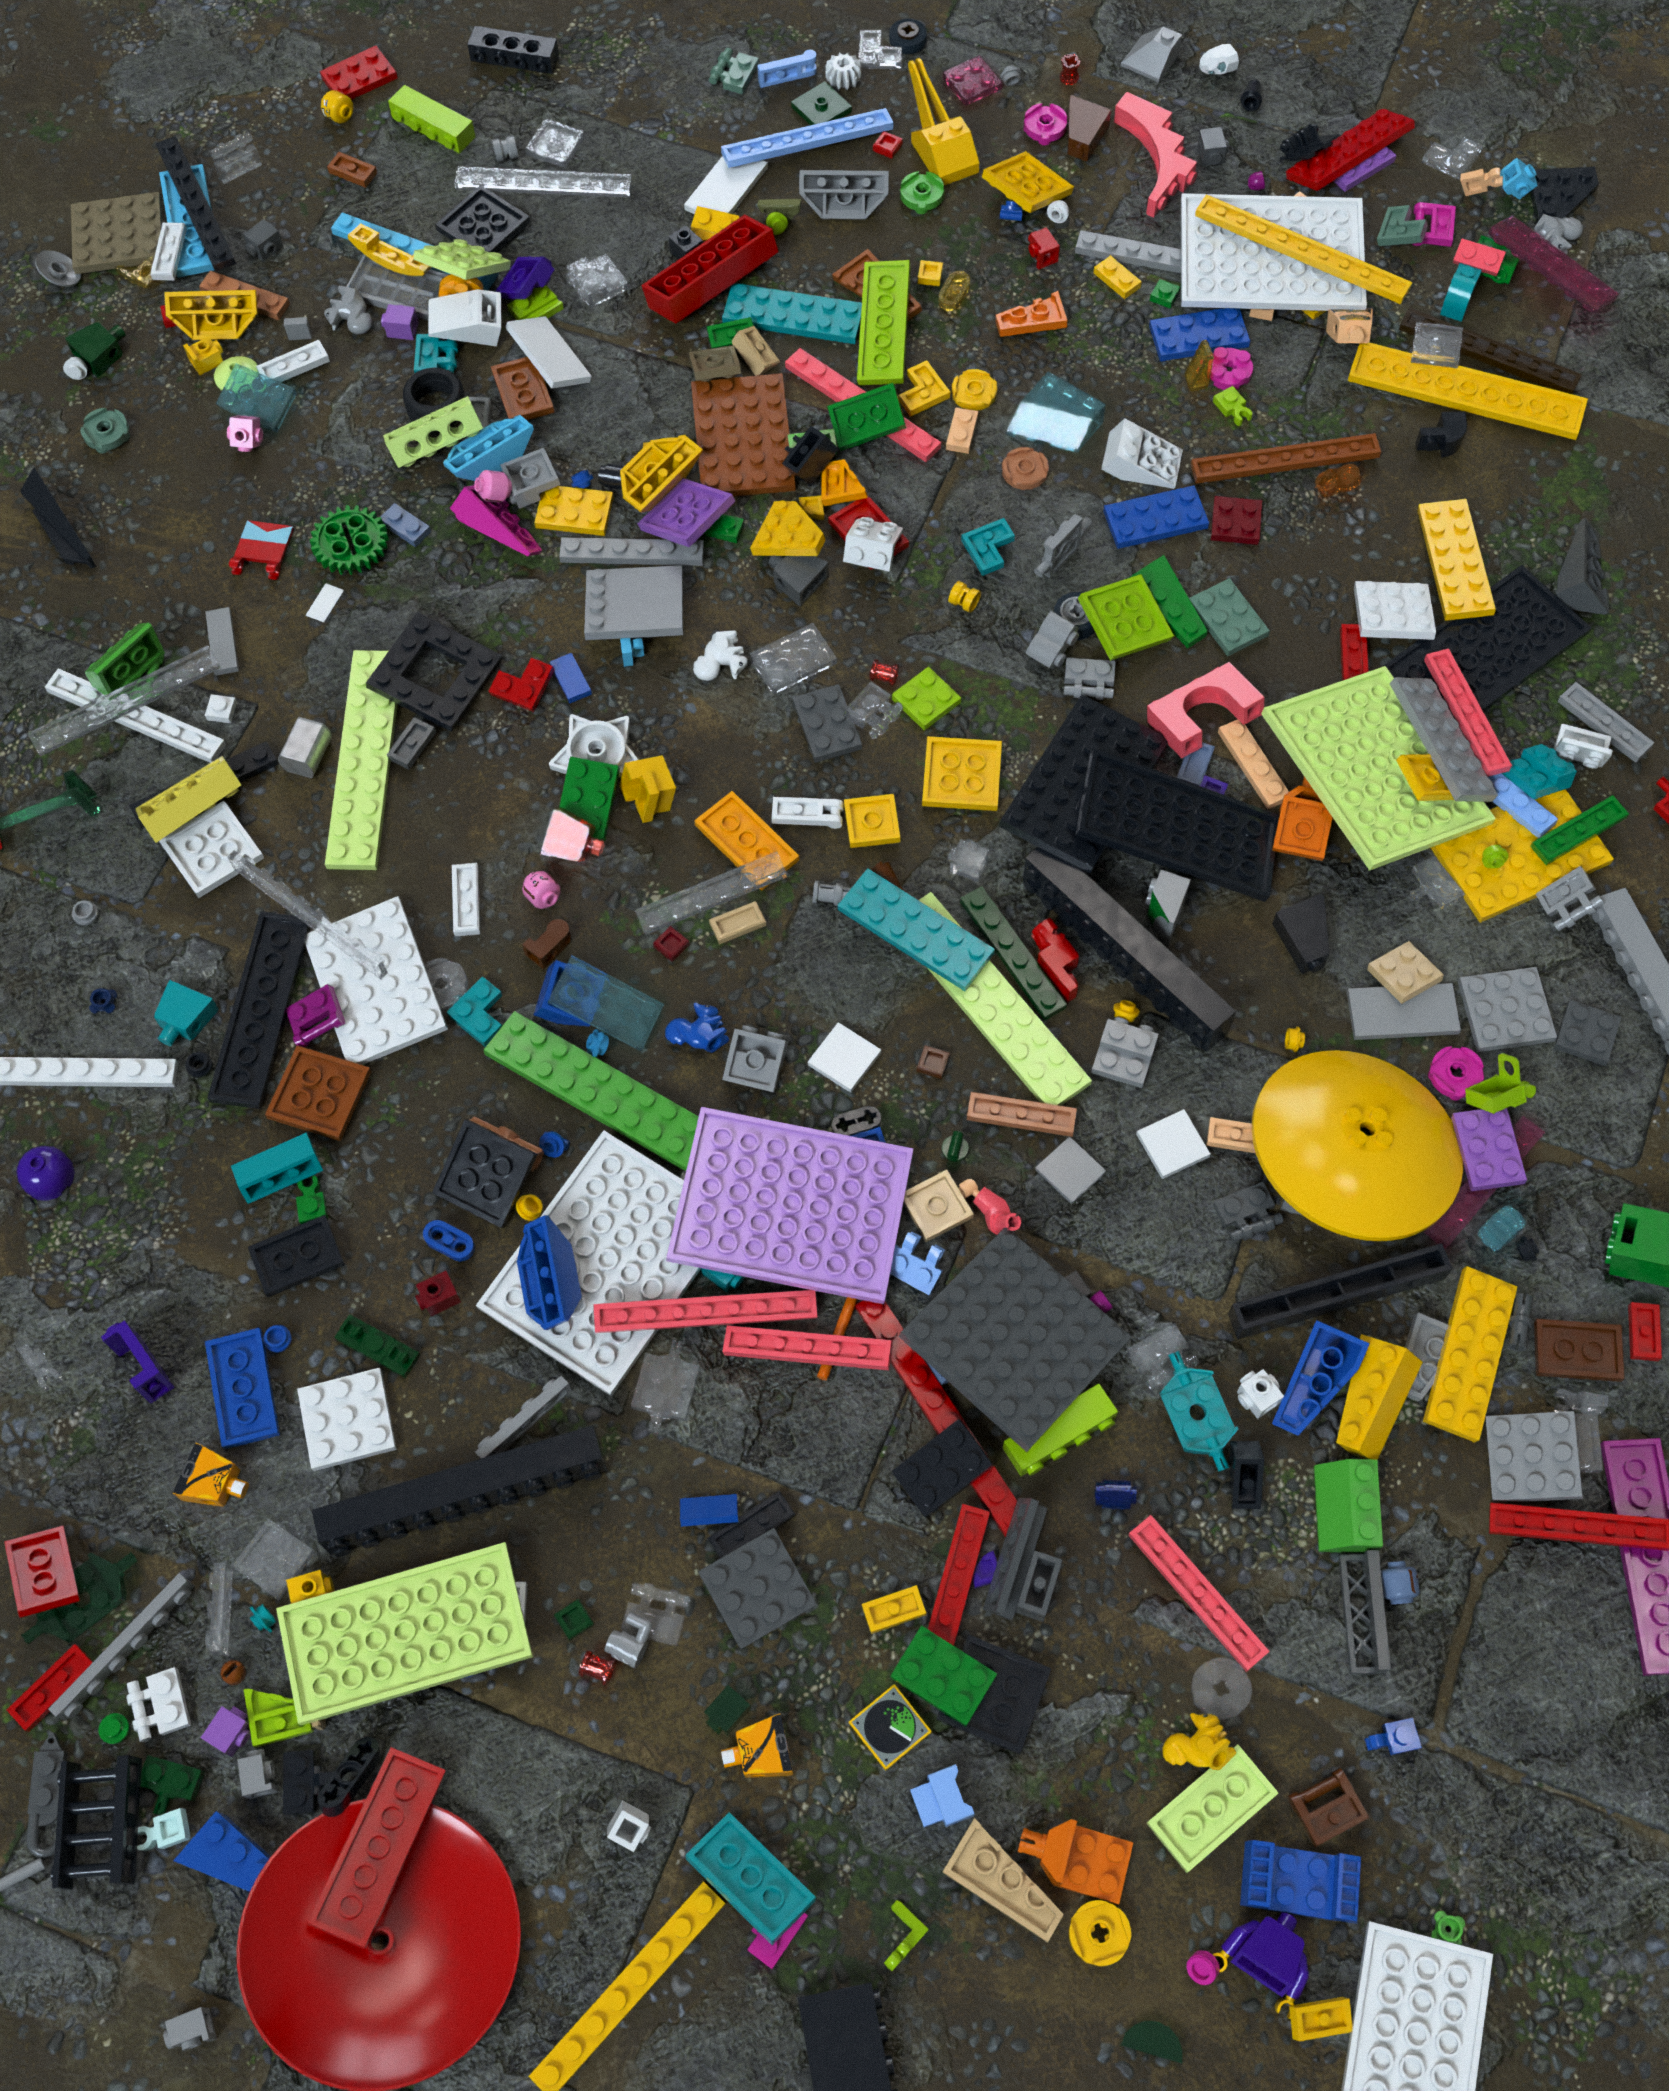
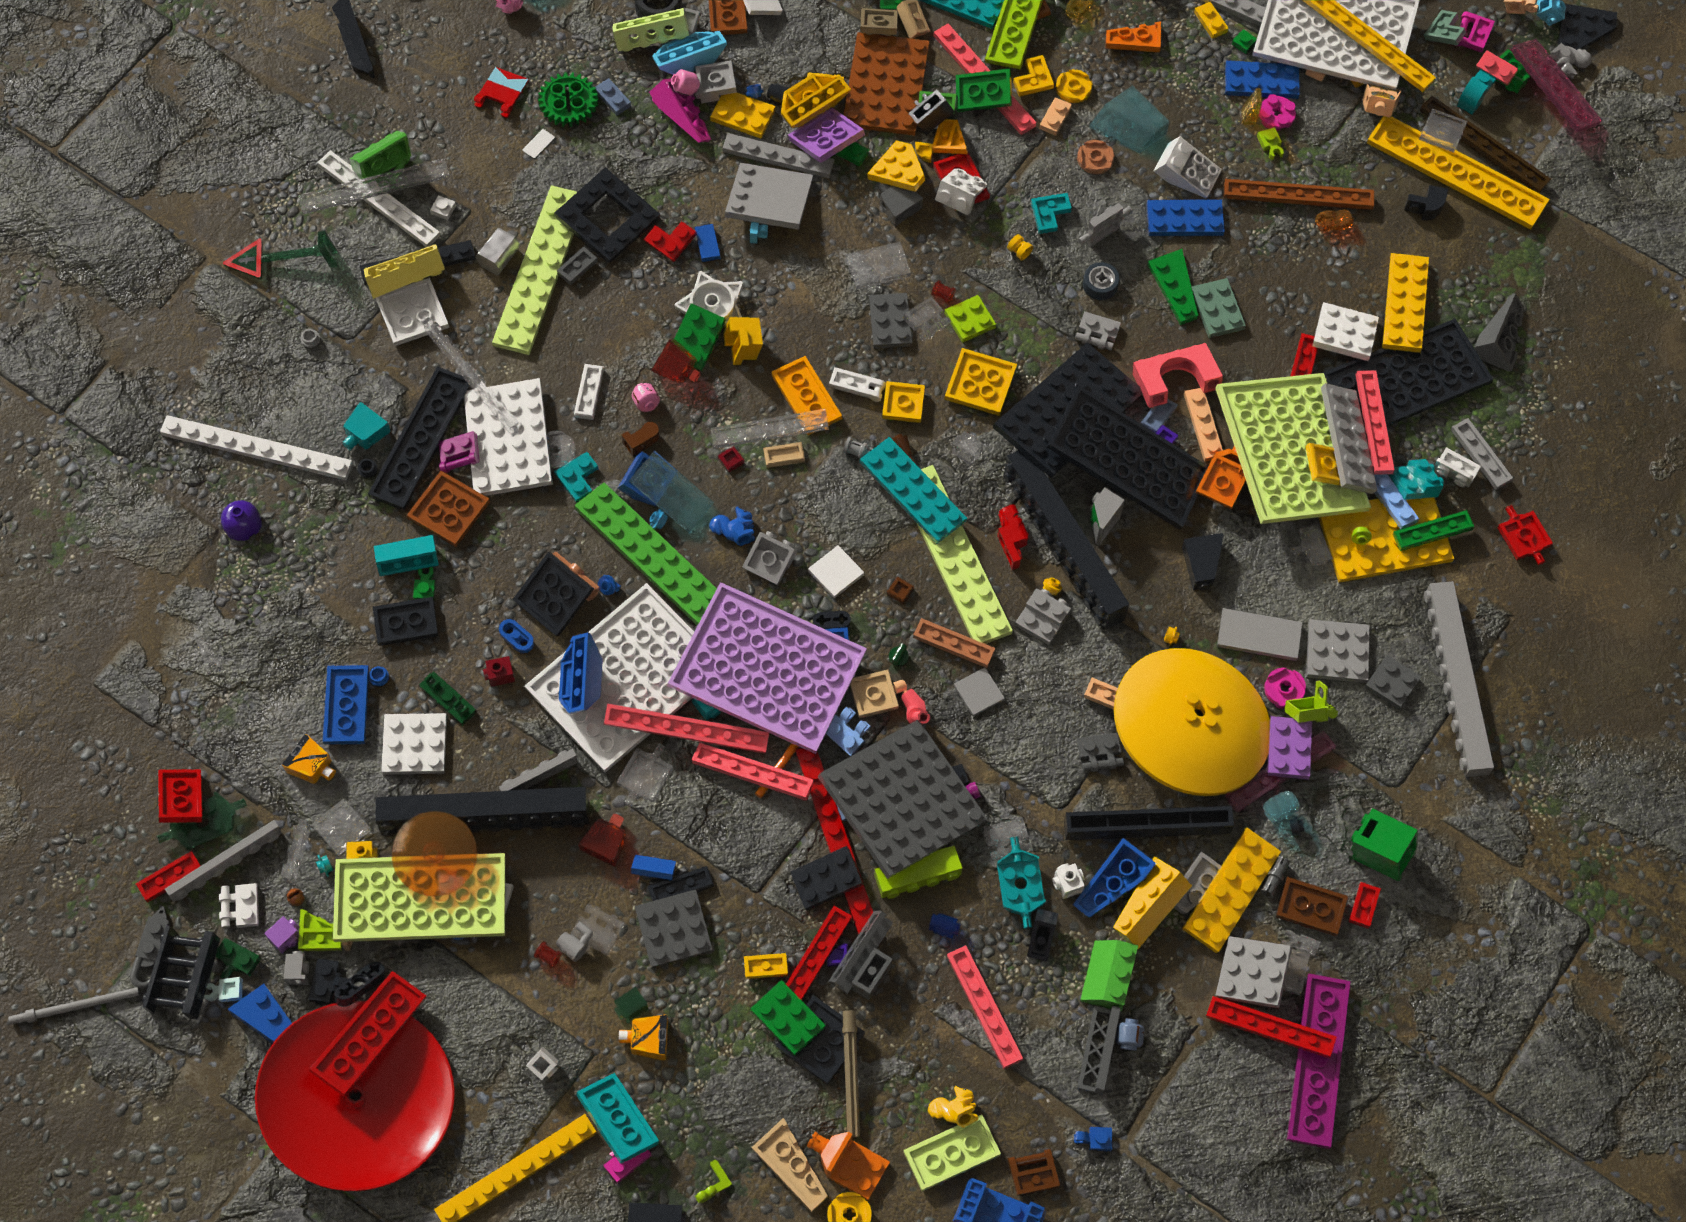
camera: 10 degrees right, 0 degrees up
dark blue plate [89,988,117,1014] -> none
green plate [99,1713,129,1744] -> none
dark purple panel [101,1320,175,1404] -> none
light grey brick [163,2007,217,2051] -> none
light grey tile [205,607,239,676] -> none
yellow plate [516,1194,543,1221] -> none
dark green tile [554,1599,595,1641] -> none
white animal [693,631,748,681] -> none
tile [848,1684,932,1771] -> none
light blue piece [910,1764,974,1828] -> none
dark green plate [960,886,1067,1021] -> none
light grey brick [1025,611,1079,670] -> none
lime plate [1078,574,1174,661] -> none
white tile [1136,1109,1210,1179] -> none
clear plate [1191,1657,1252,1720] -> none
dark red plate [1210,496,1262,545] -> none
tan plate [1367,941,1444,1004] -> none
light grey plate [1536,866,1605,931] -> none
none -> clear orange dish [392,811,478,897]
none -> clear red torso [579,814,626,867]
none -> dark tan axle [842,1010,860,1138]

